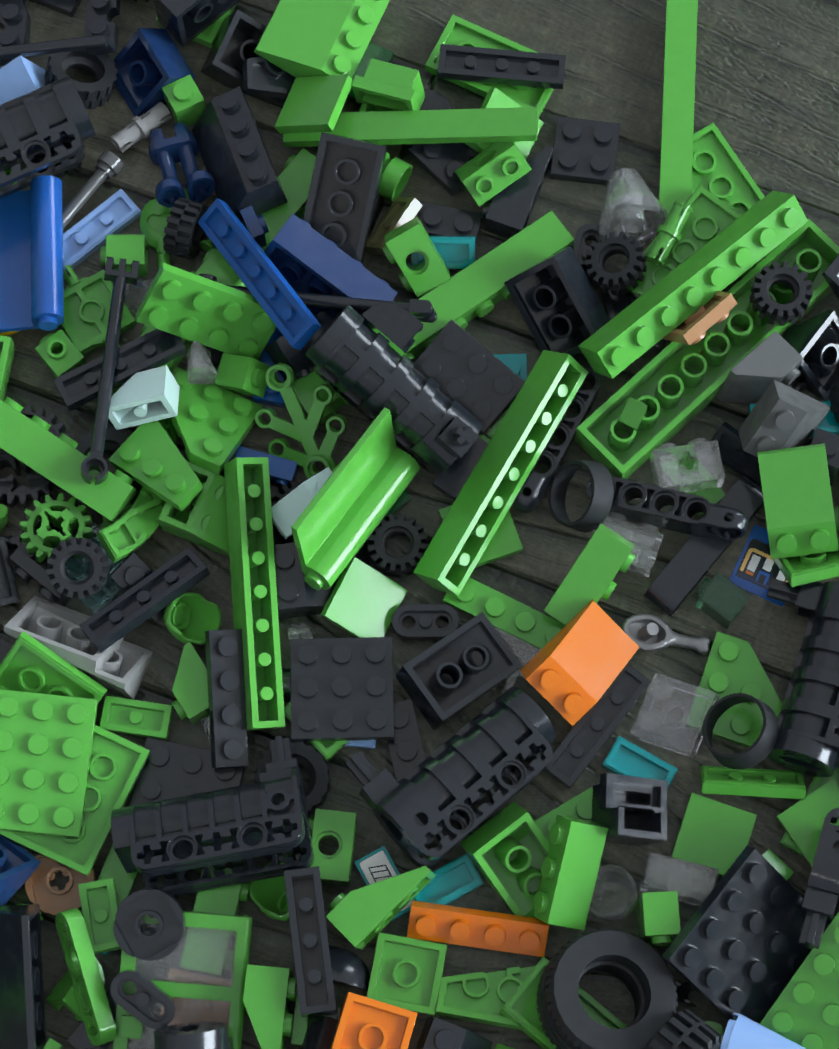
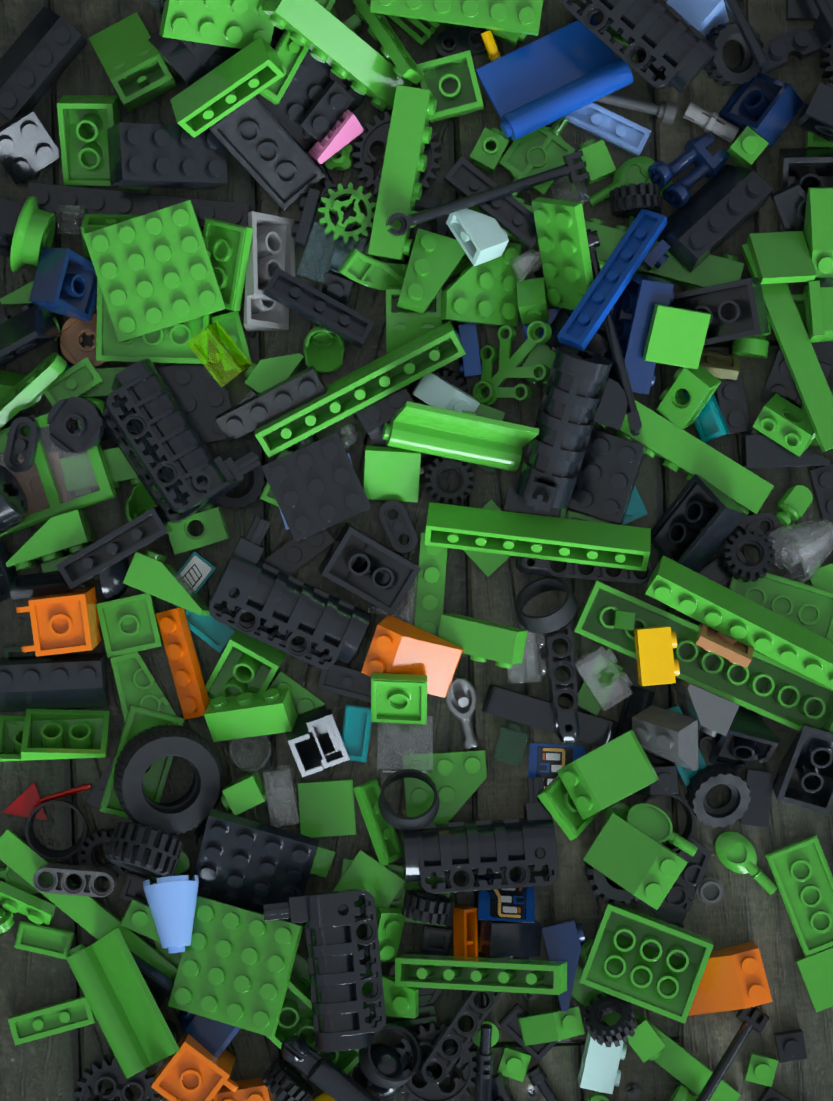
camera: 65 degrees right, 15 degrees up
black tyre [46,537,109,599] -> none
bright green pin [645,201,693,267] -> none
black tyre [750,261,813,326] -> none
none -> clear neon green panel [186,322,251,388]
none -> bright green tile [371,673,428,725]
none -> yellow brick [634,625,680,686]
none -> bright green tile [642,303,711,370]
none -> bright green arm [775,485,813,526]

